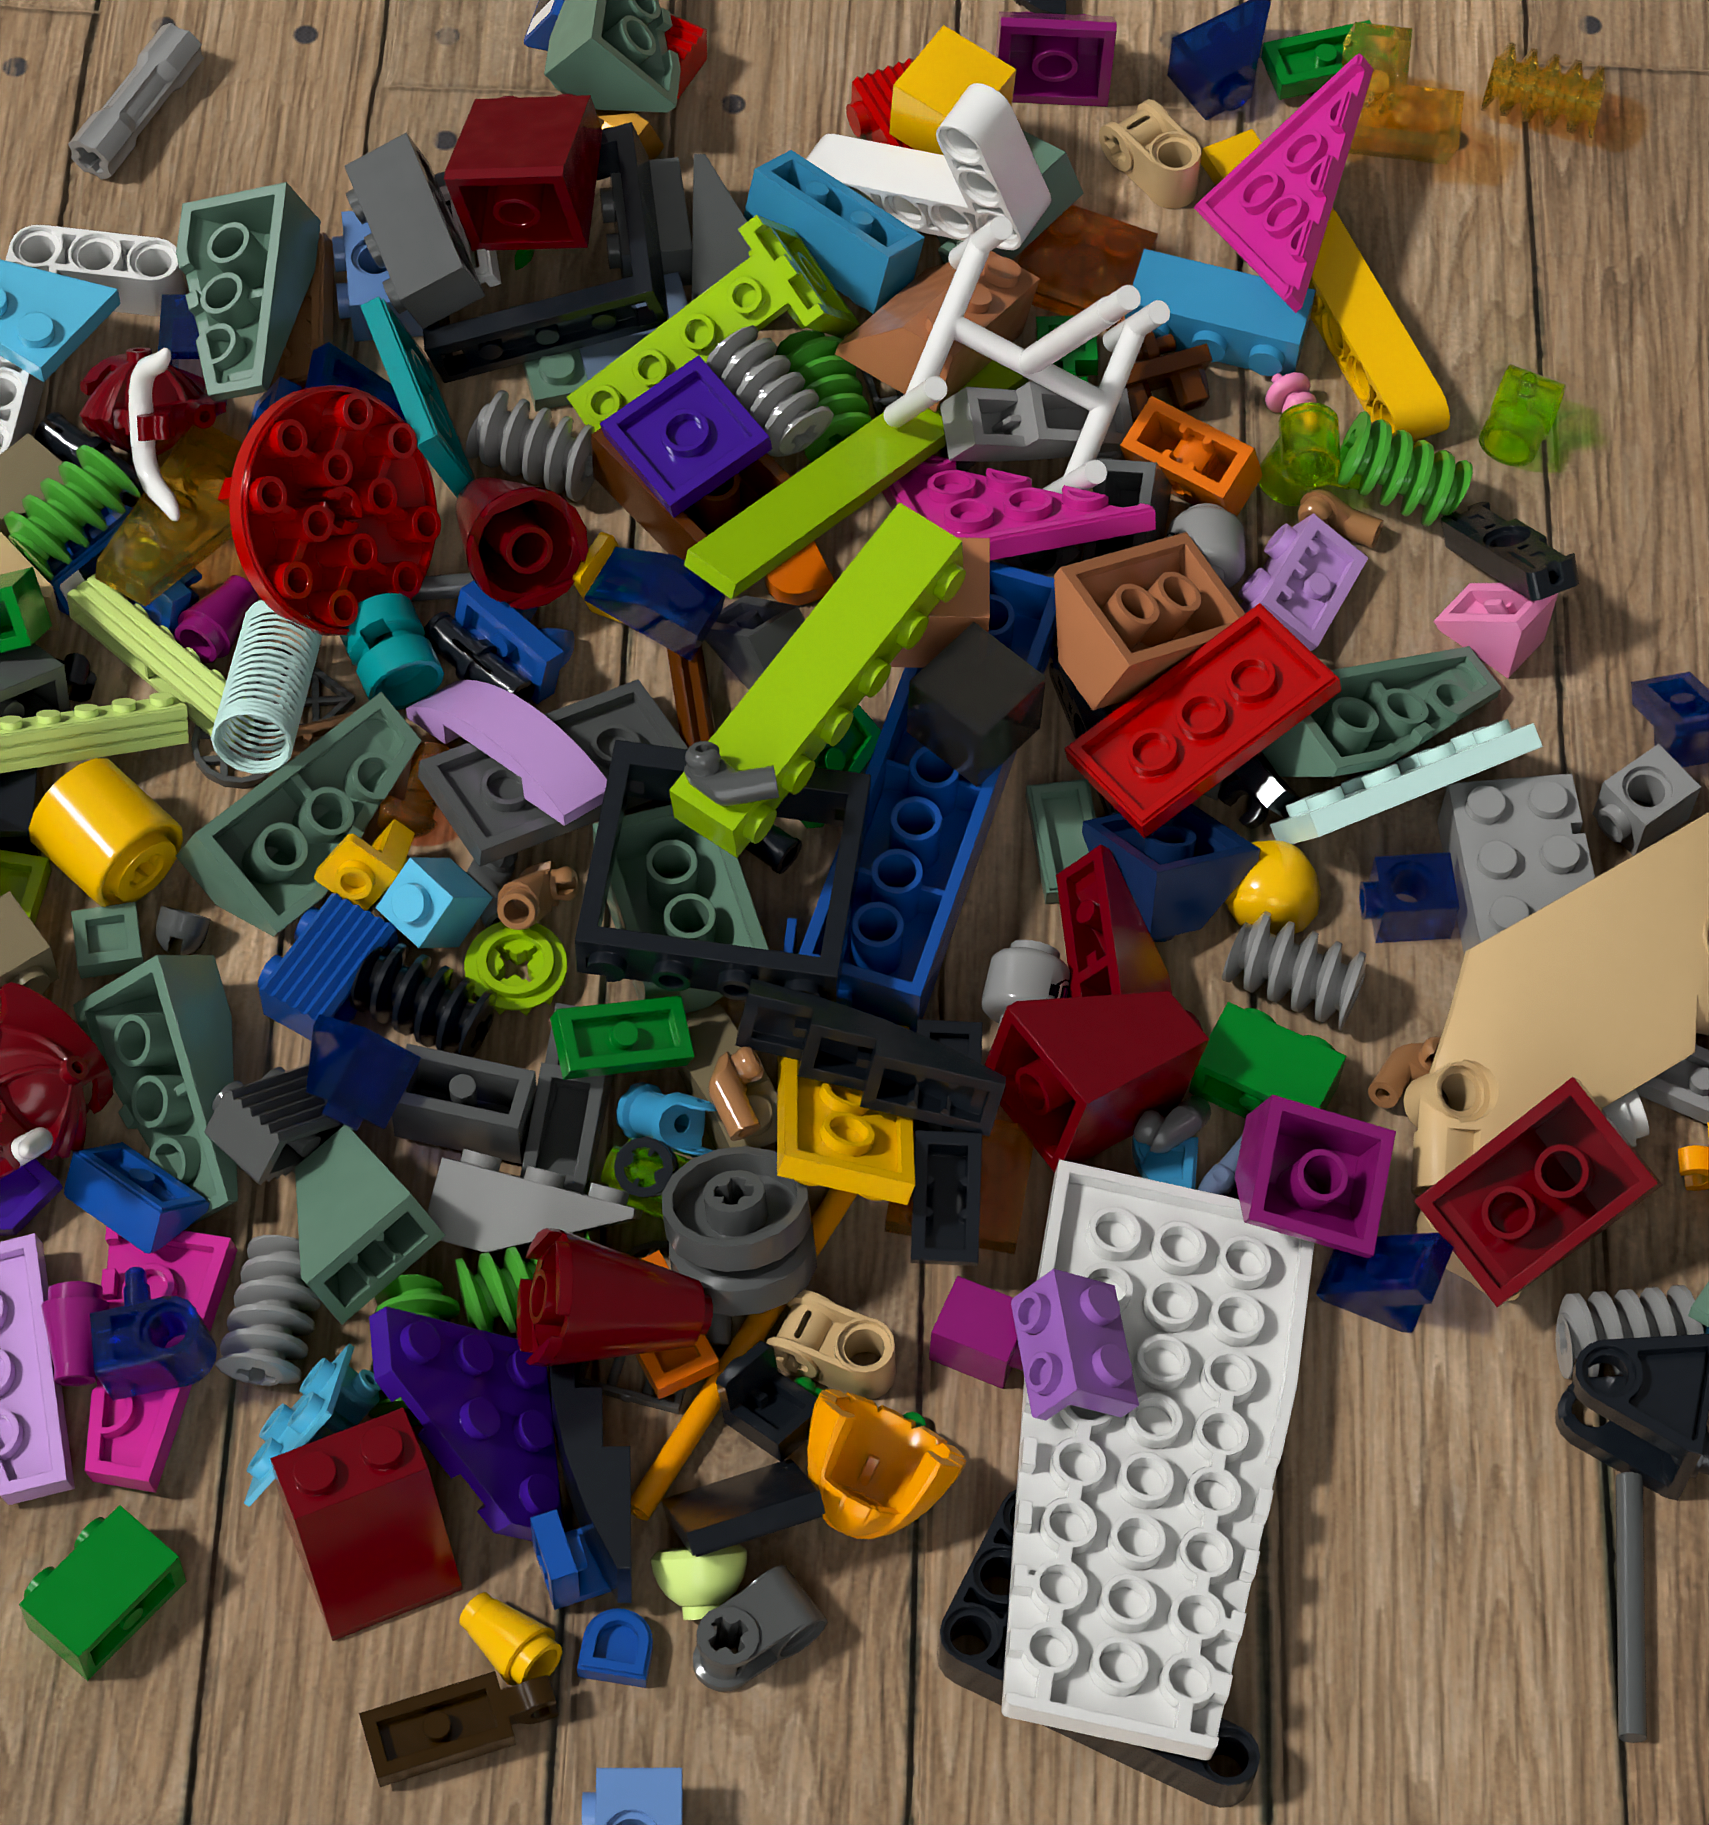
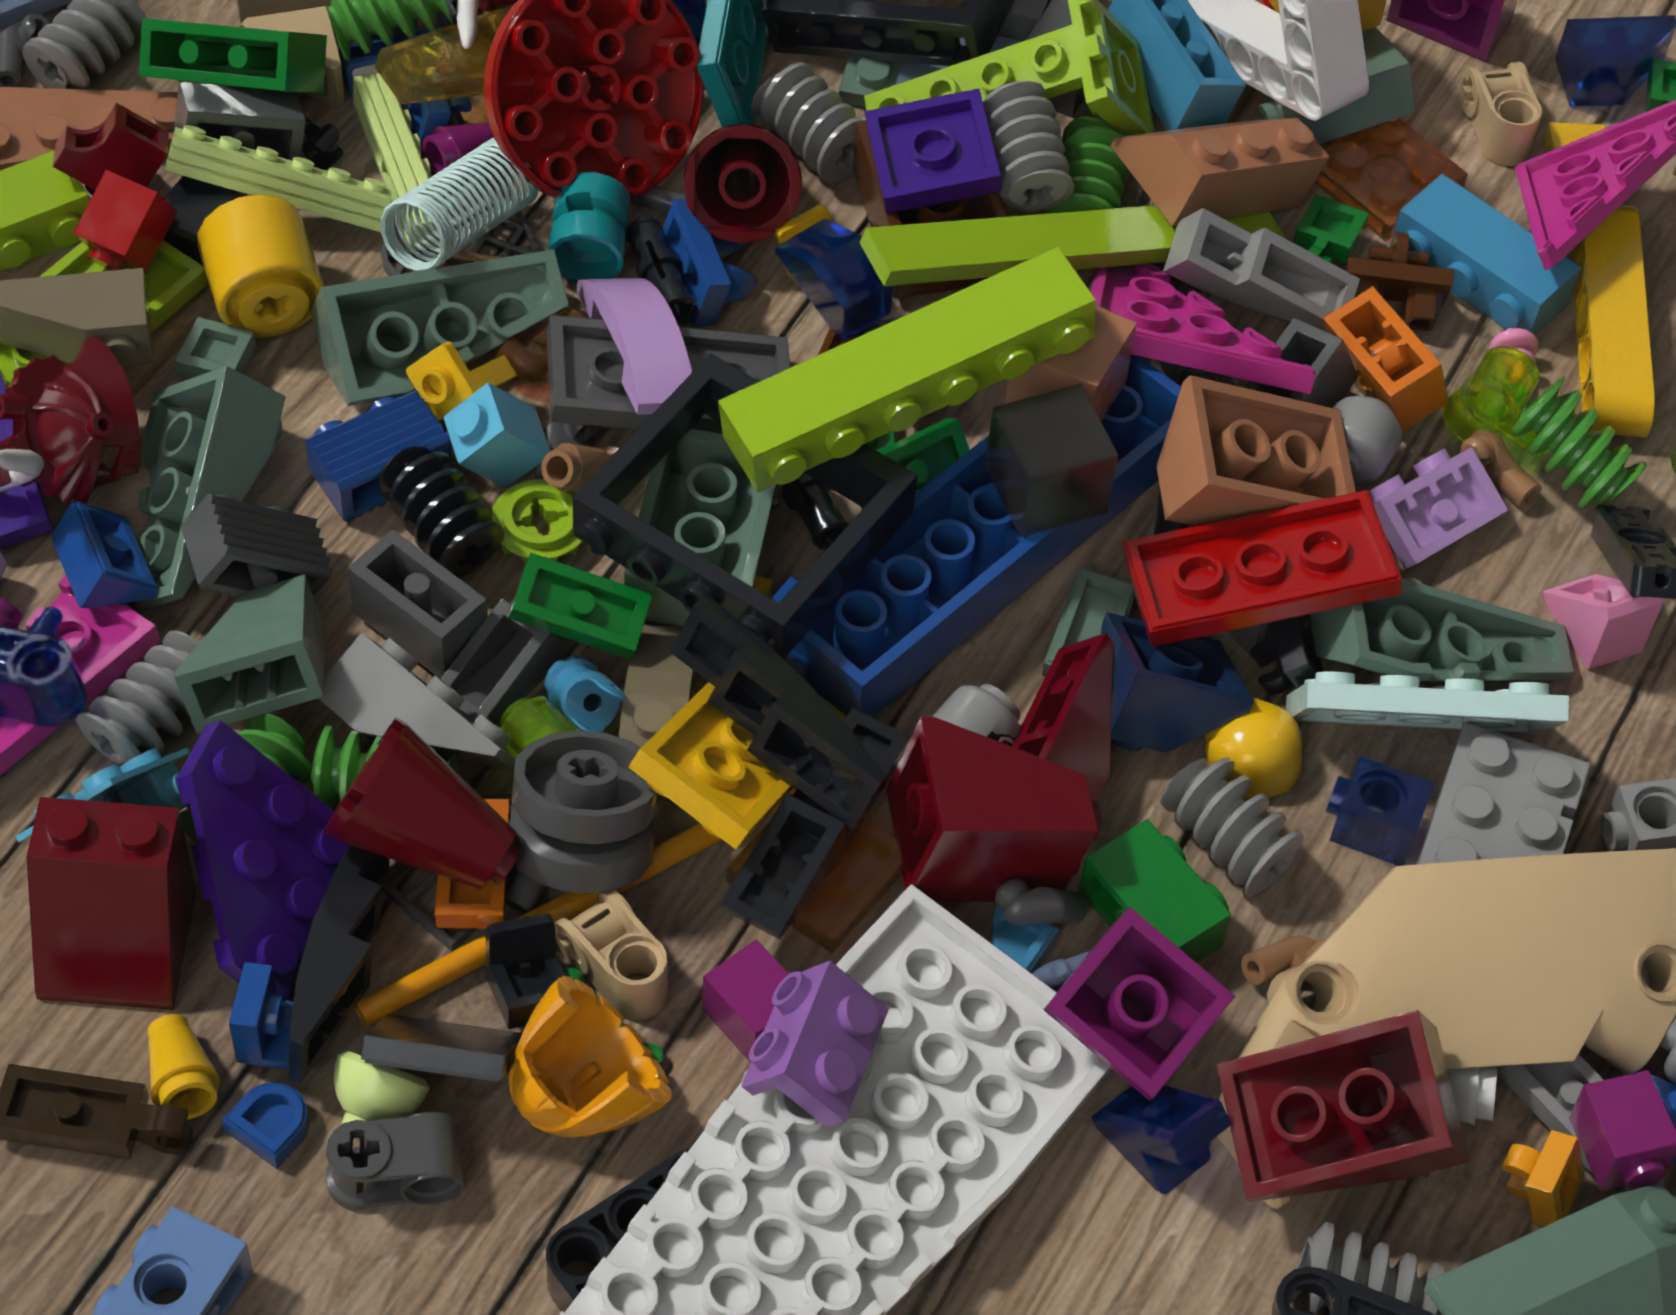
camera: 25 degrees right, 5 degrees down
dark grey hinge [155,906,211,955] -> none
clear blue slope [306,1014,421,1131] -> none
black bush [614,1137,679,1198] -> none
dark grey arm [684,741,779,806] -> none
medium nougat arm [709,1047,764,1141] -> none
white piece [884,216,1170,494] -> none

